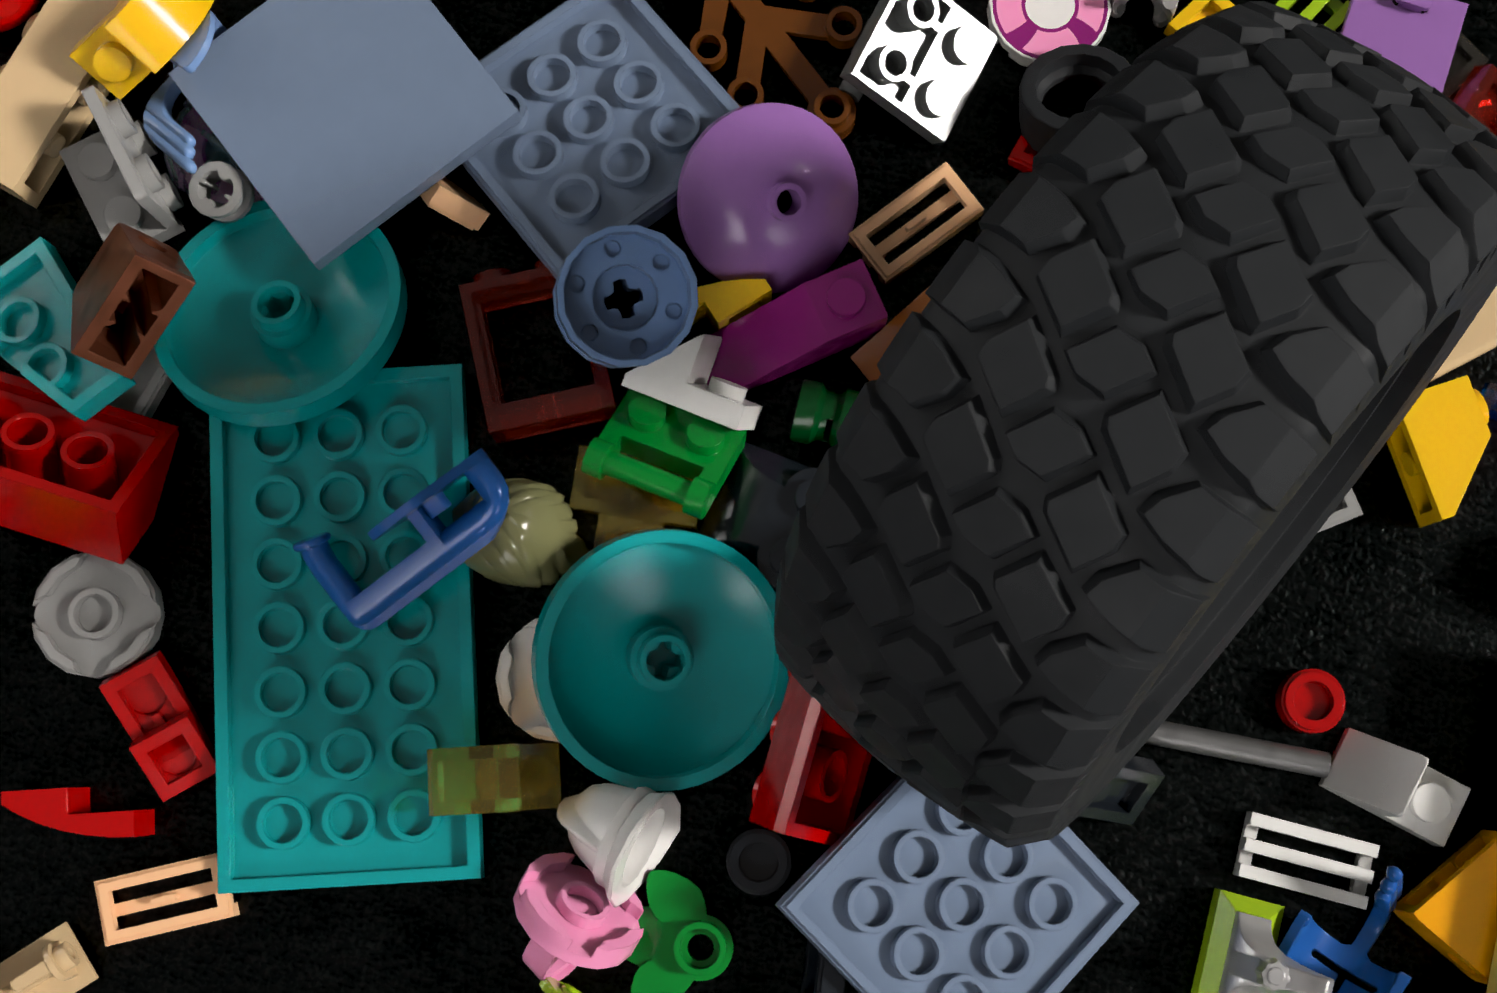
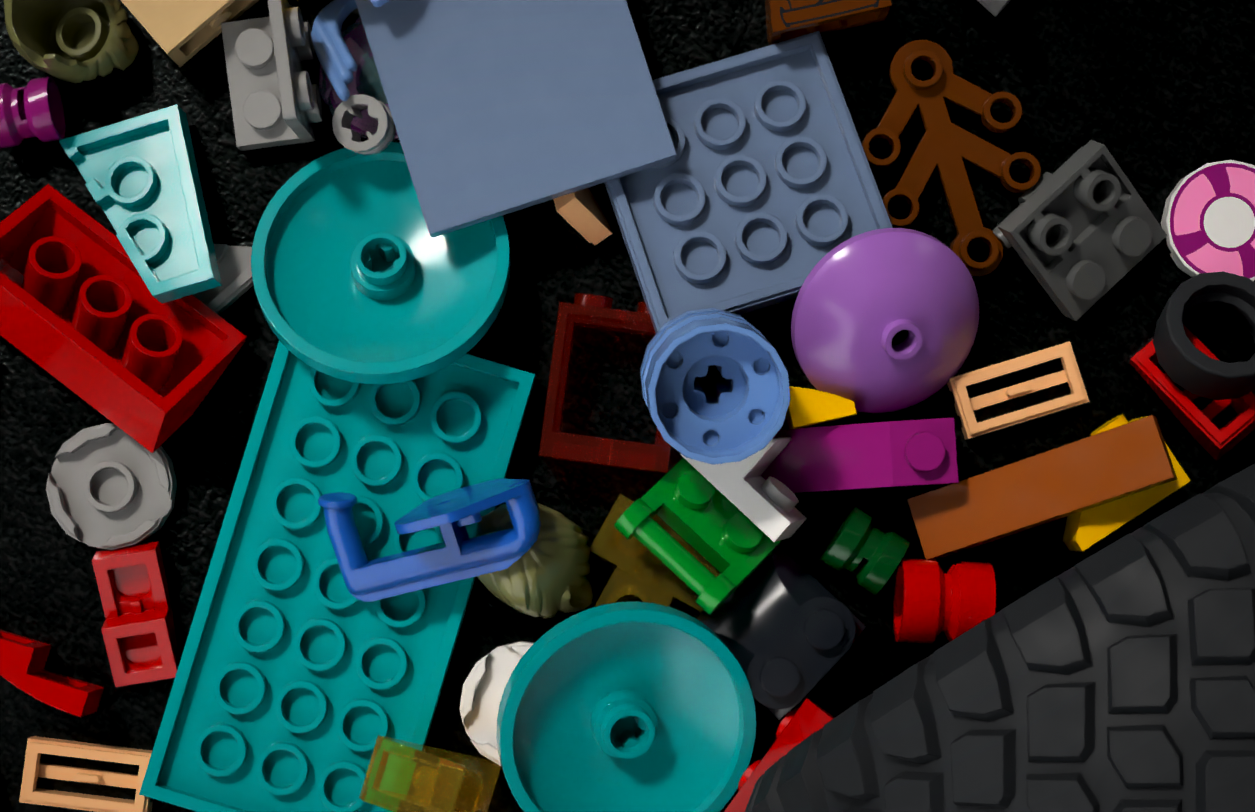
camera: 20 degrees right, 5 degrees up
copper torso [71,223,196,379] -> none

